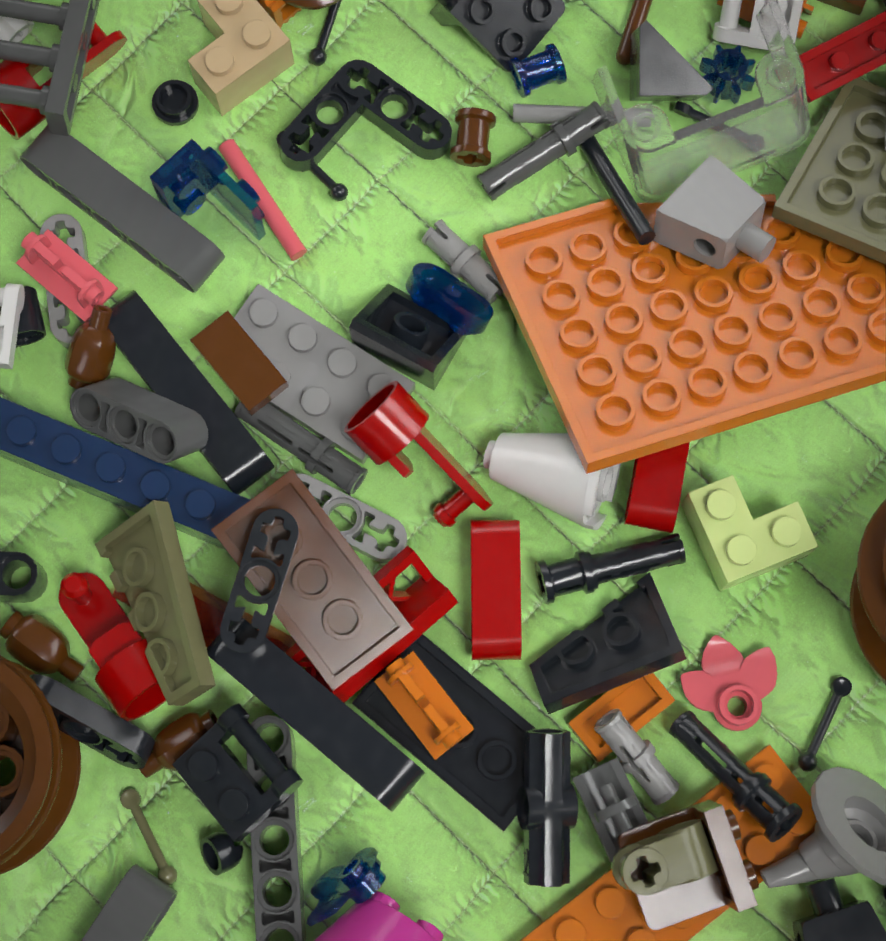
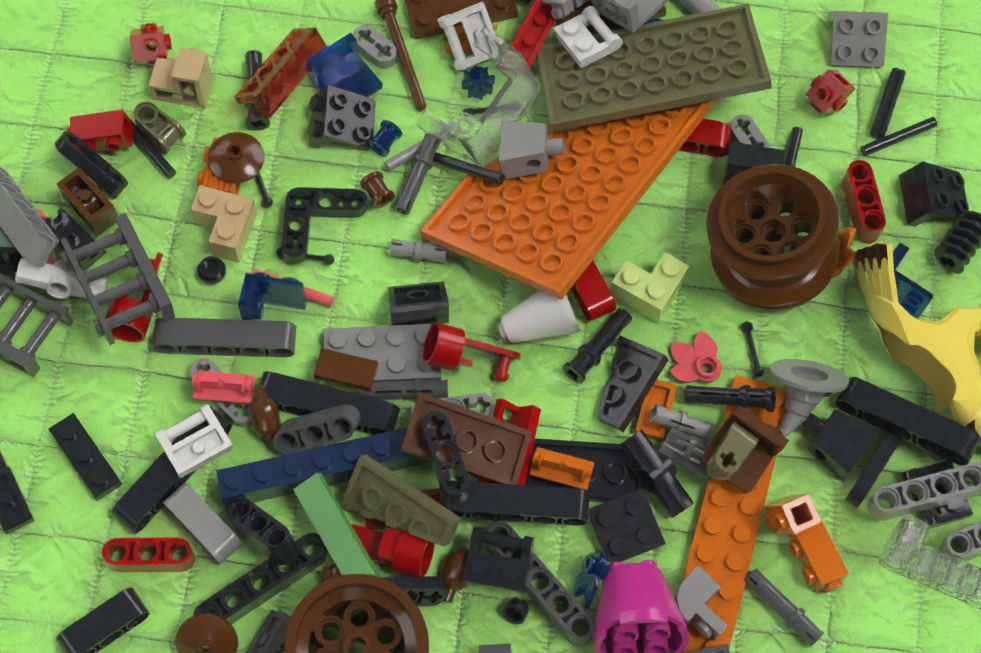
camera: 40 degrees left, 10 degrees down
olive hinge [120,789,177,885] -> none
clear blue plate [406,263,493,335] -> none
red beam [471,520,522,660] -> none
slope [630,20,713,101] -> none
none -> bright green tile [293,473,381,577]
none -> black plate [589,488,666,566]

